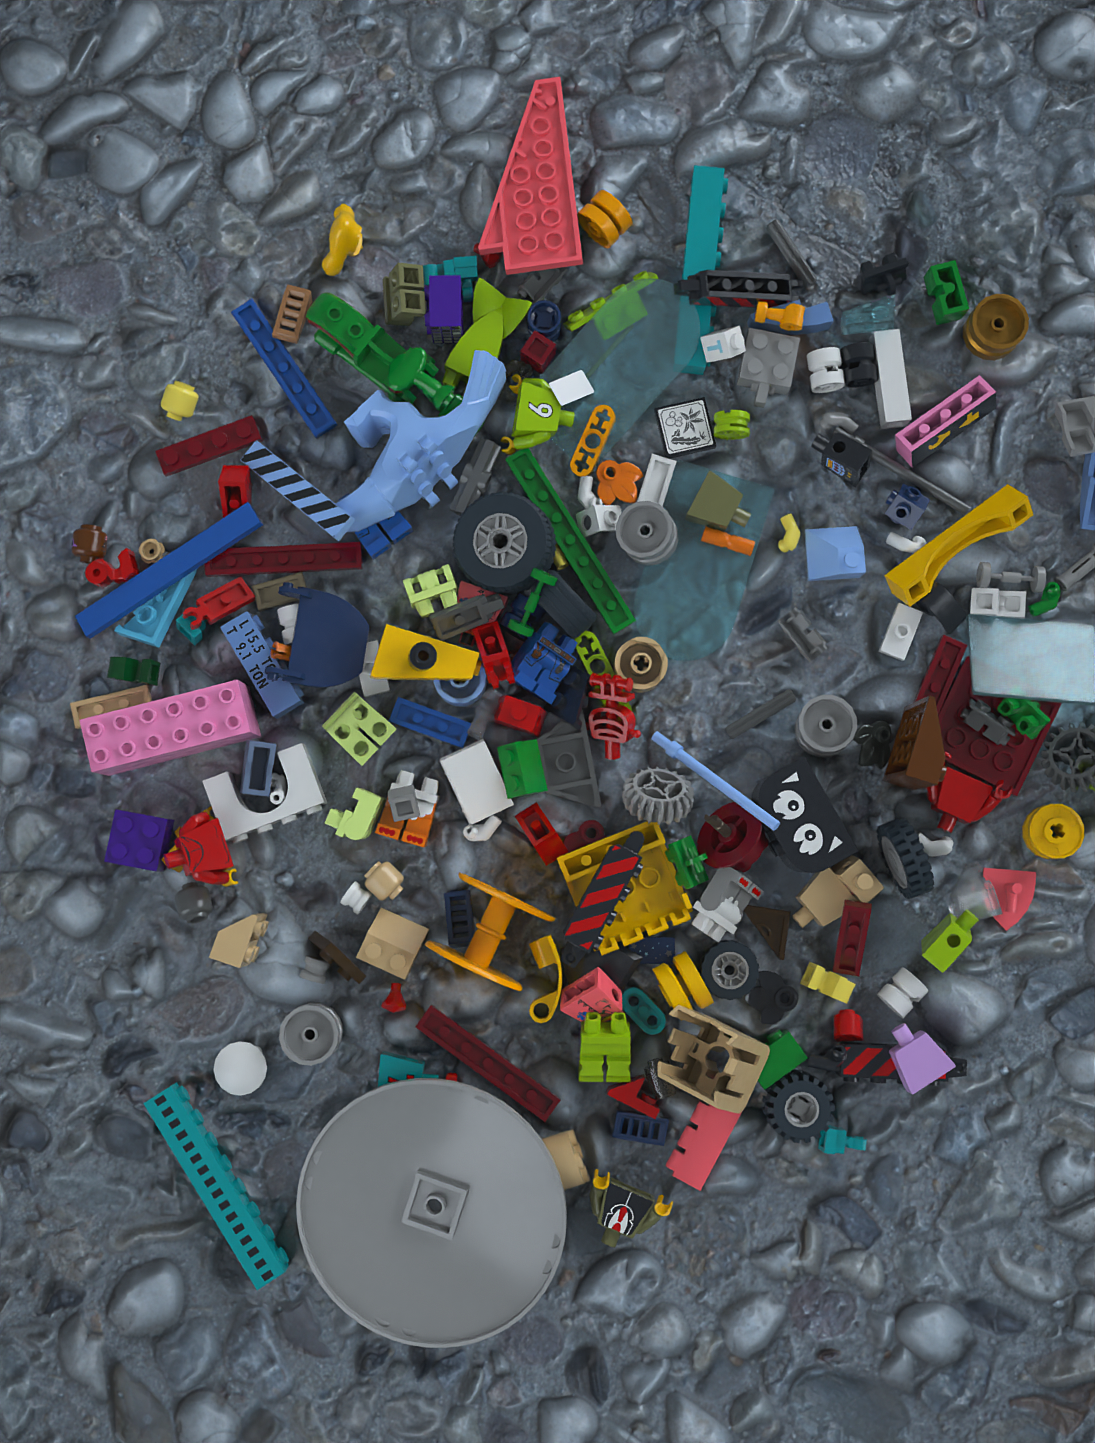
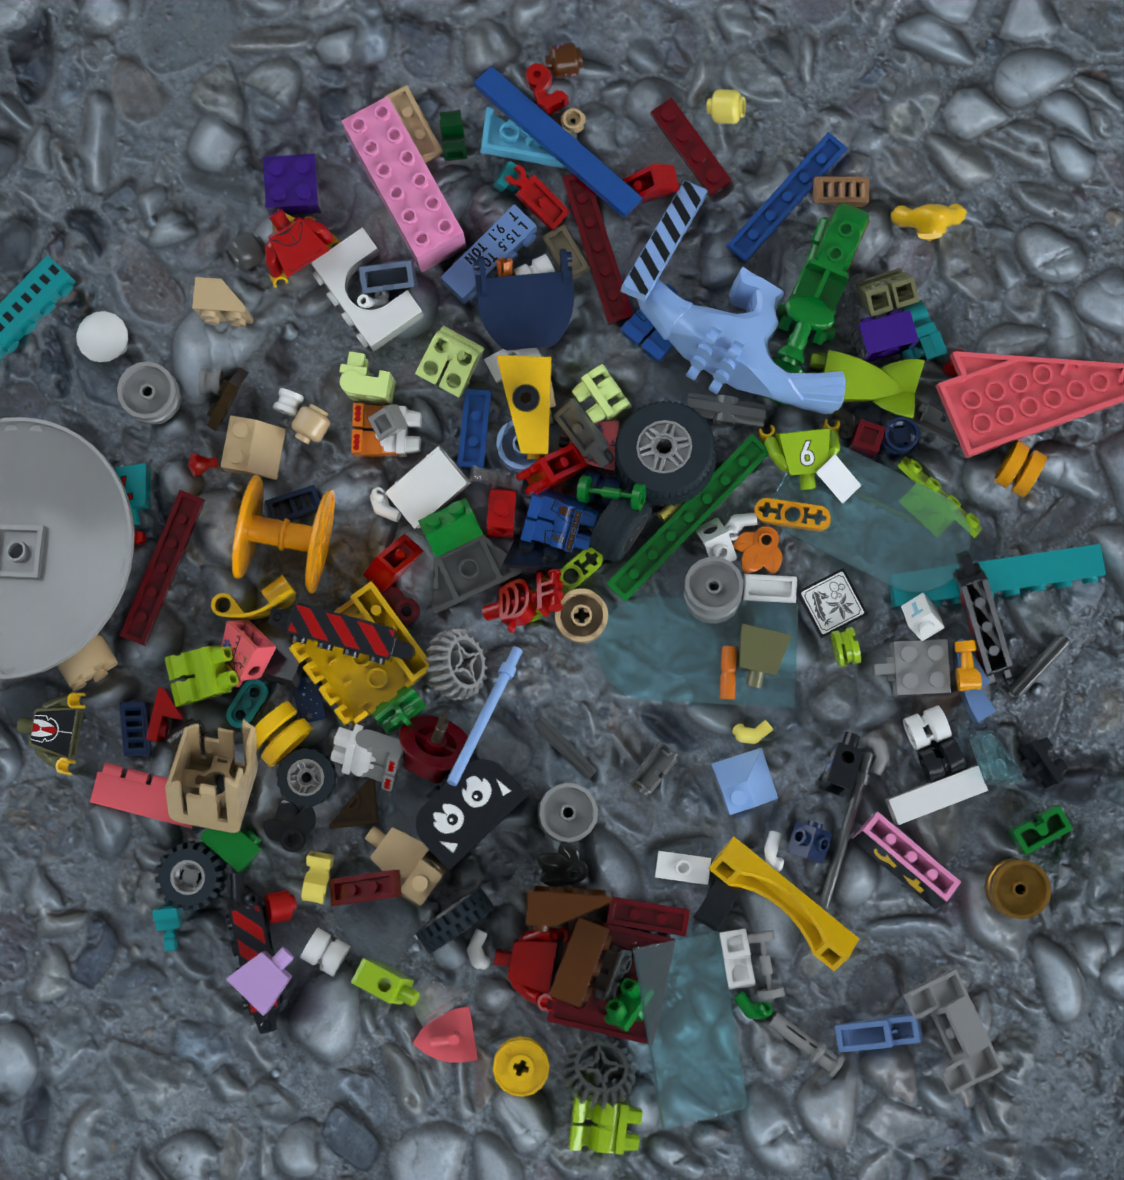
camera: 80 degrees right, 0 degrees up
none -> reddish brown brick [549,915,613,1007]

